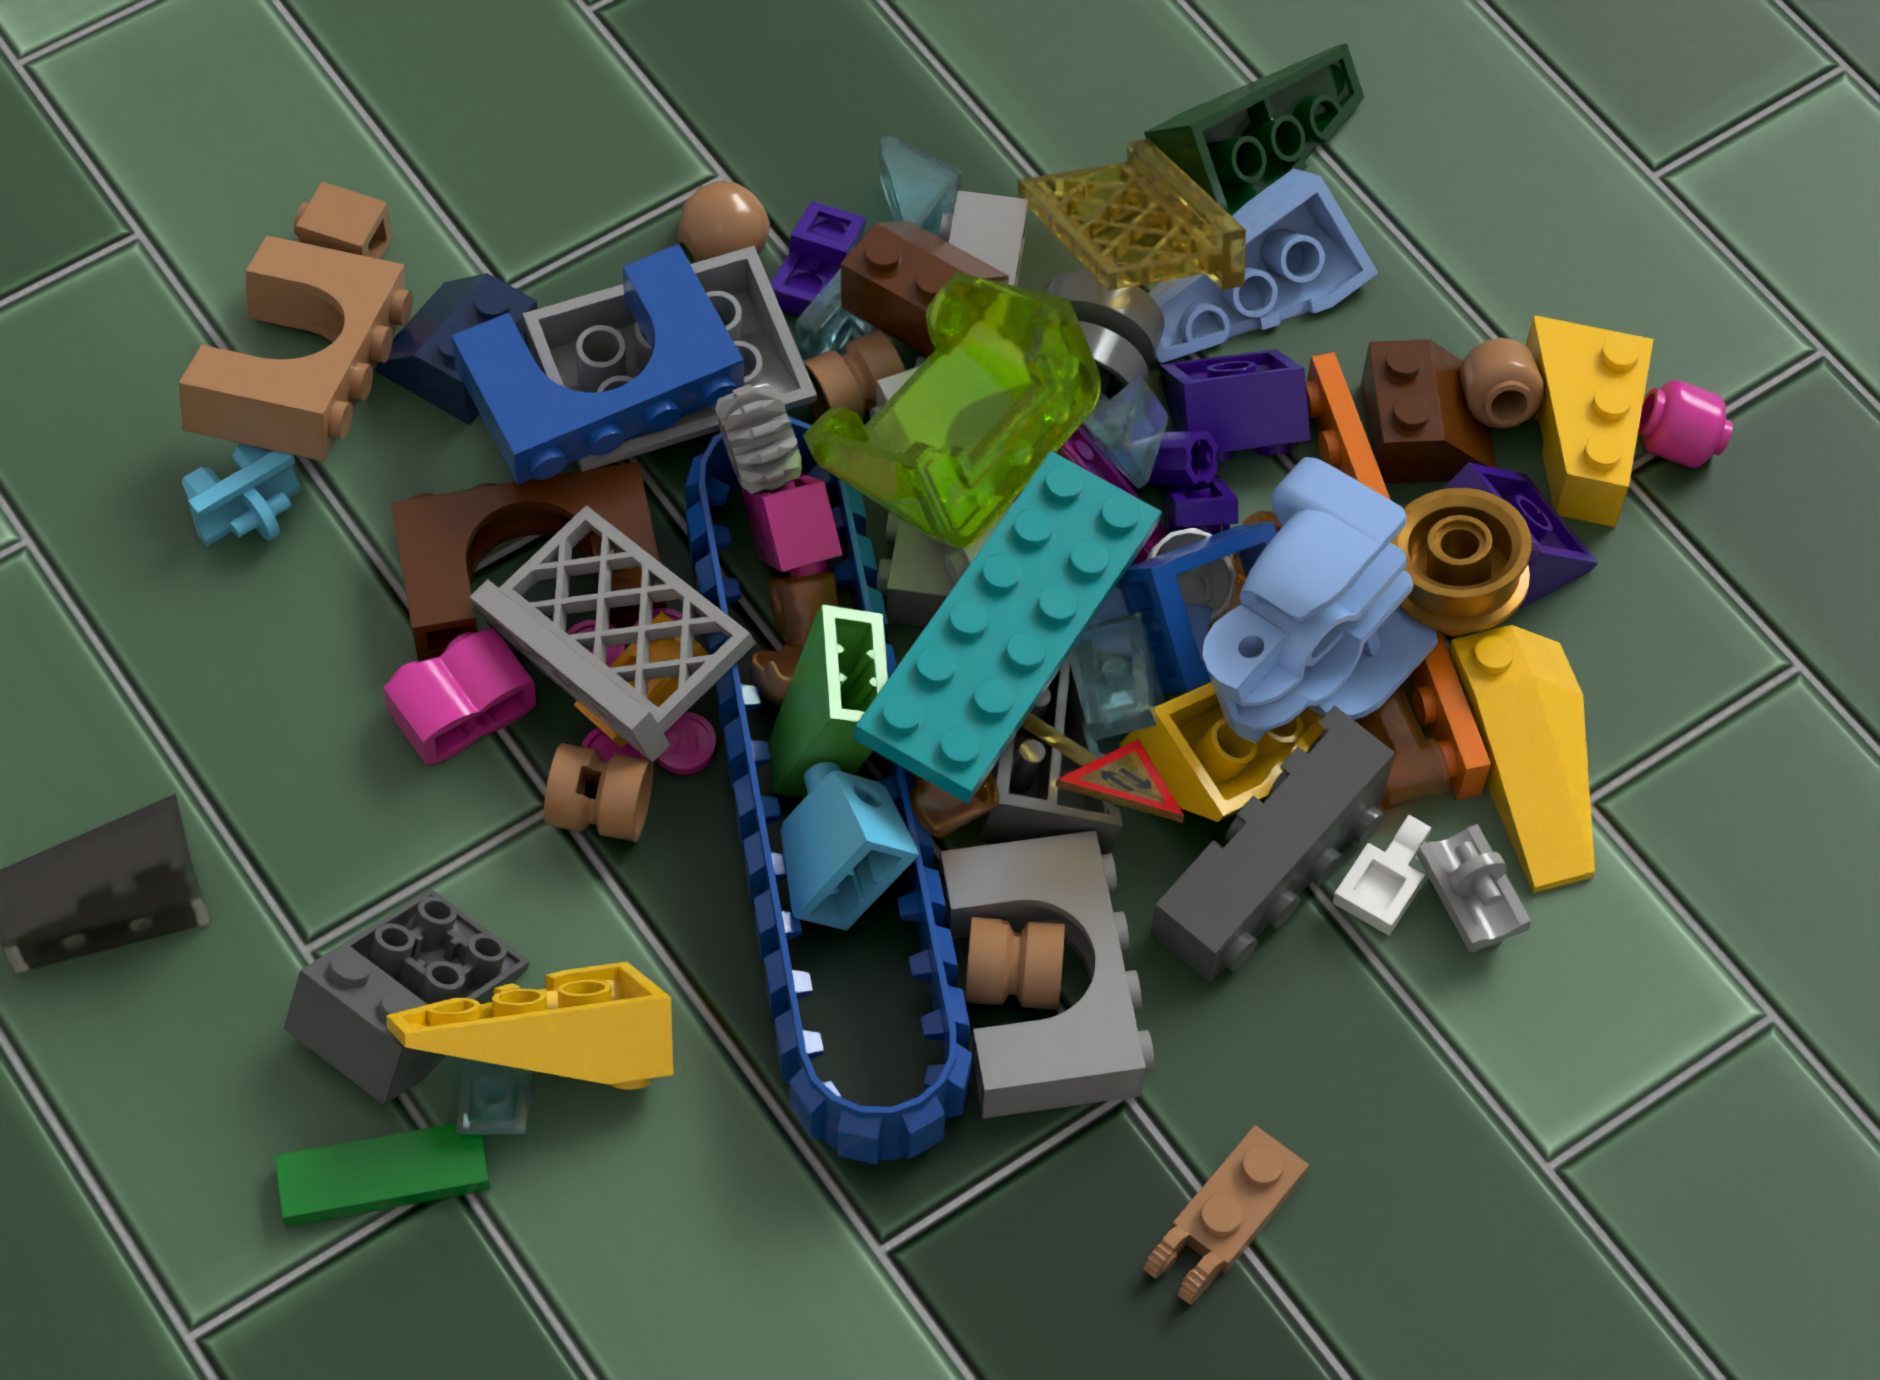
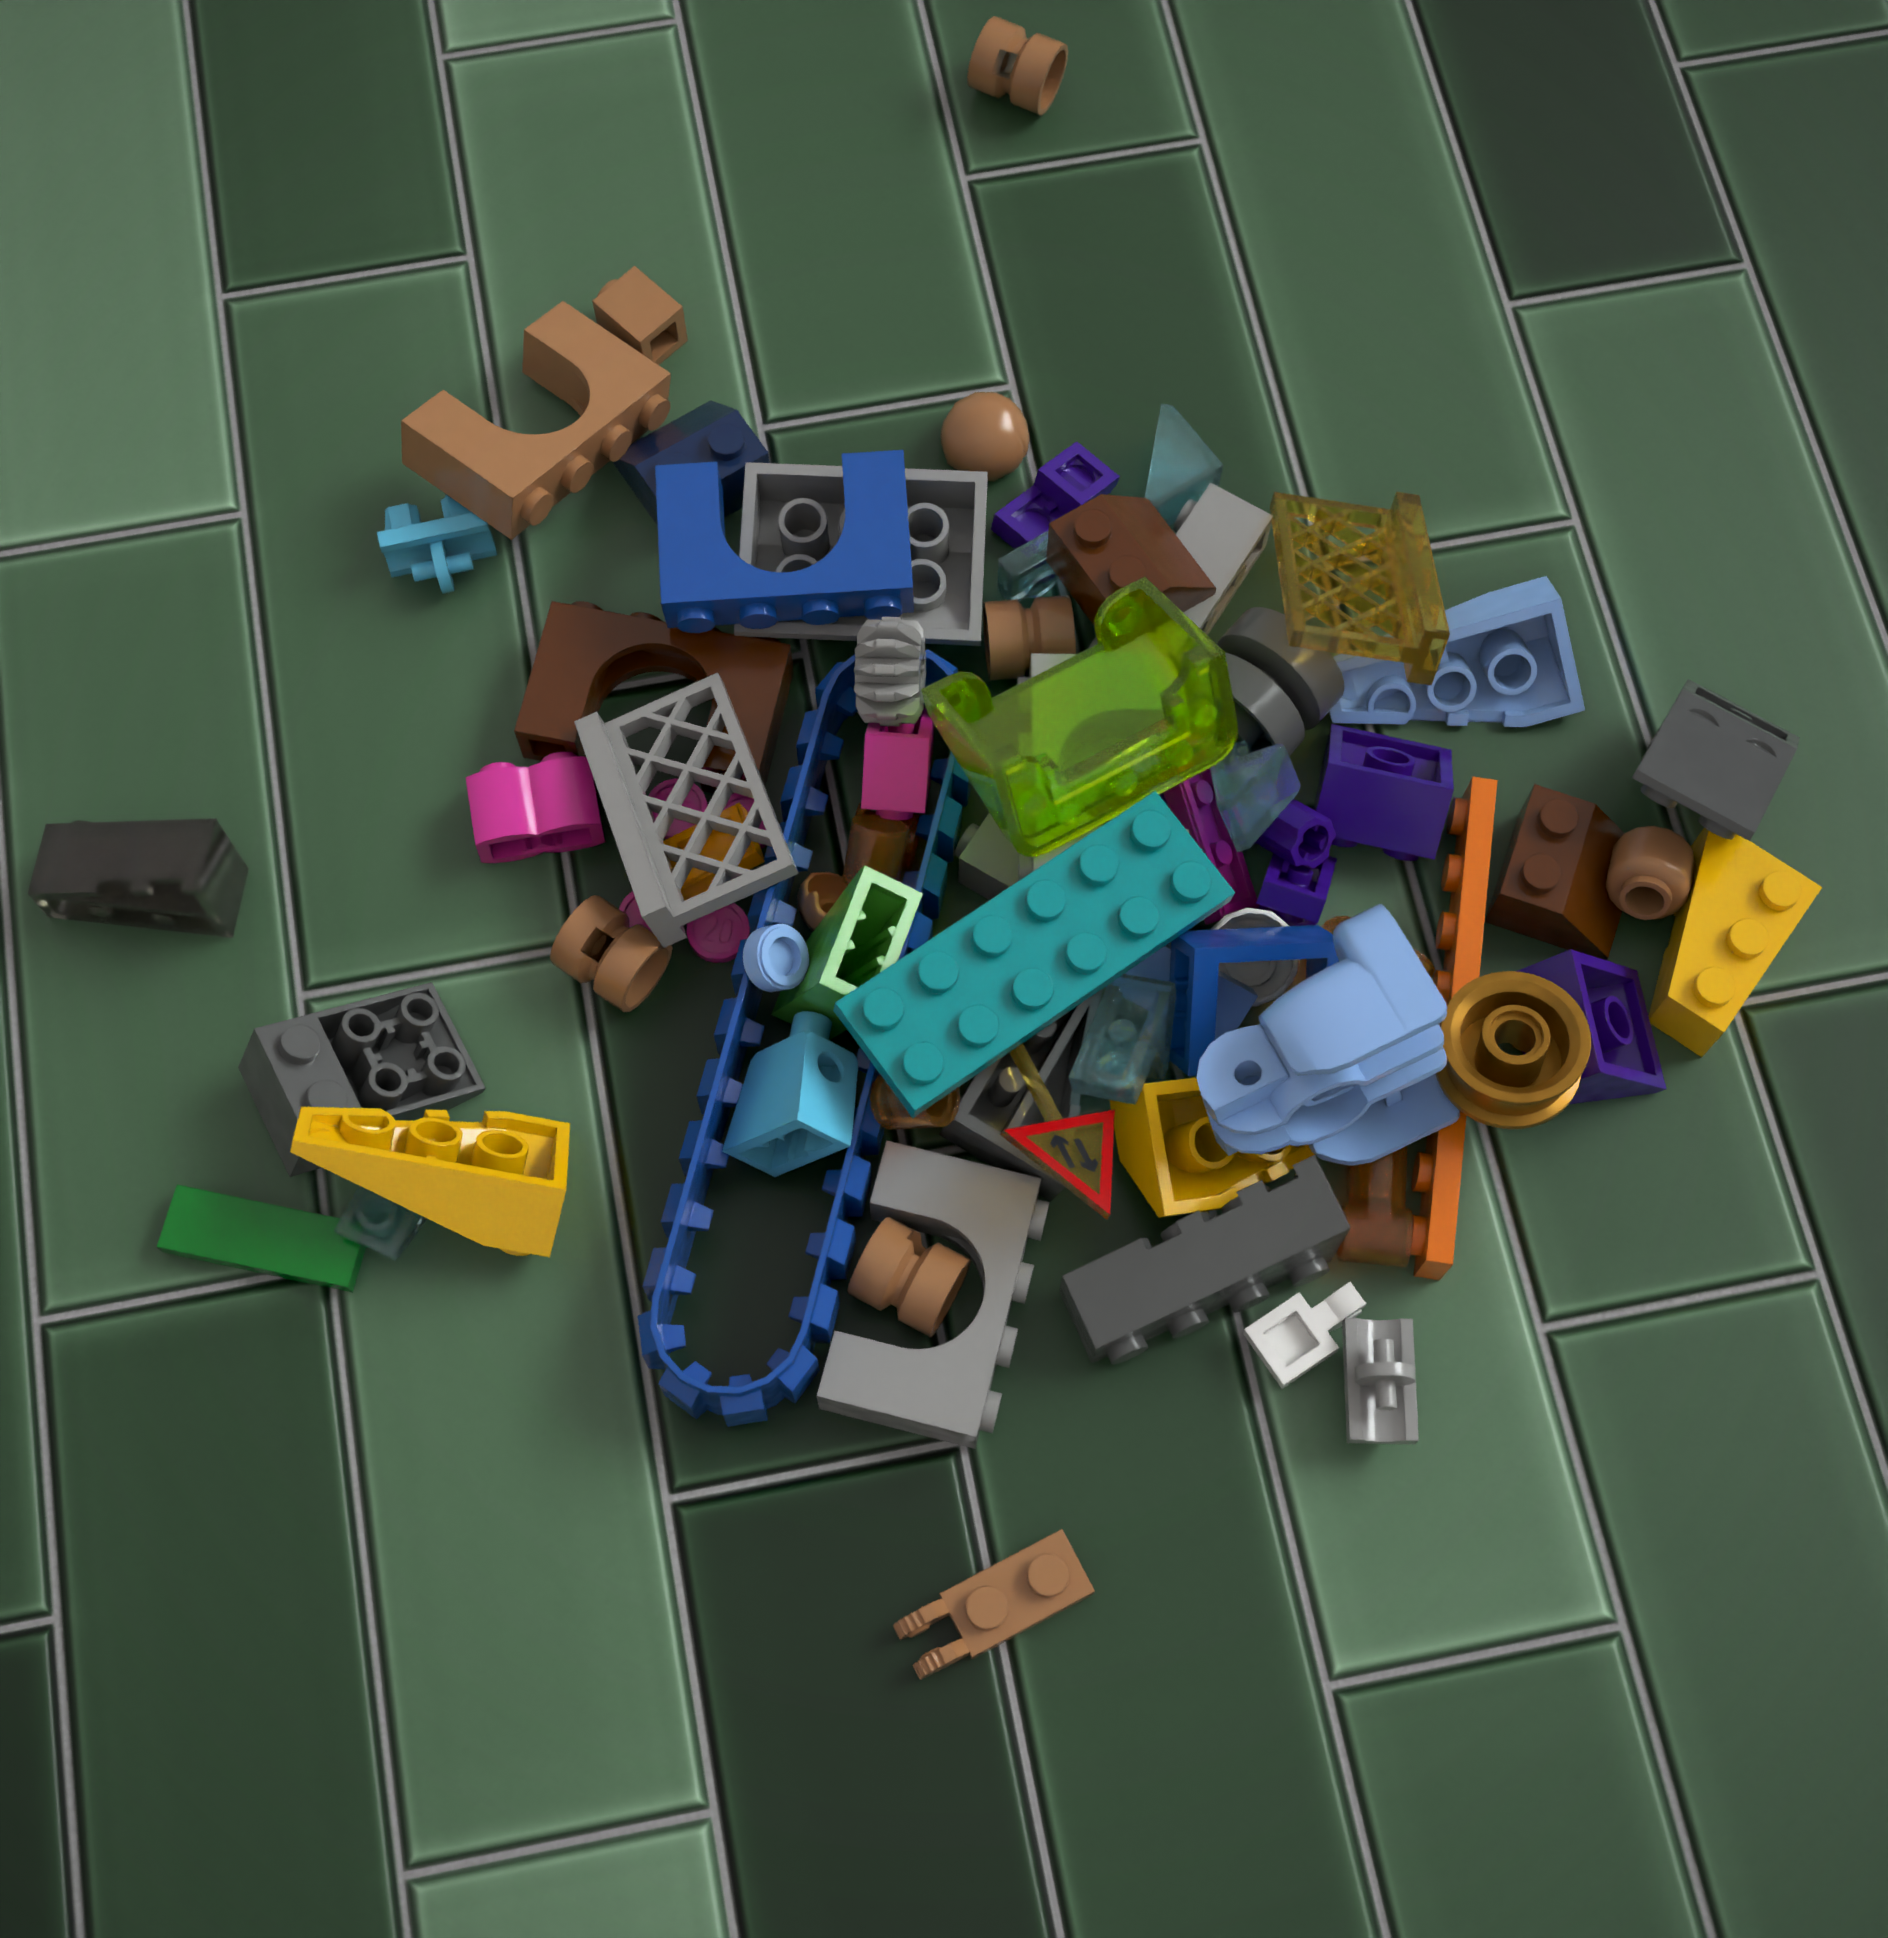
camera: 25 degrees right, 10 degrees up
dark green wedge [1144,43,1364,232] -> none
yellow wedge [1448,625,1595,893] -> none
dark pink head [1638,380,1733,468] -> none
none -> light blue tile [743,924,809,992]
none -> dark grey slope [1632,679,1800,841]

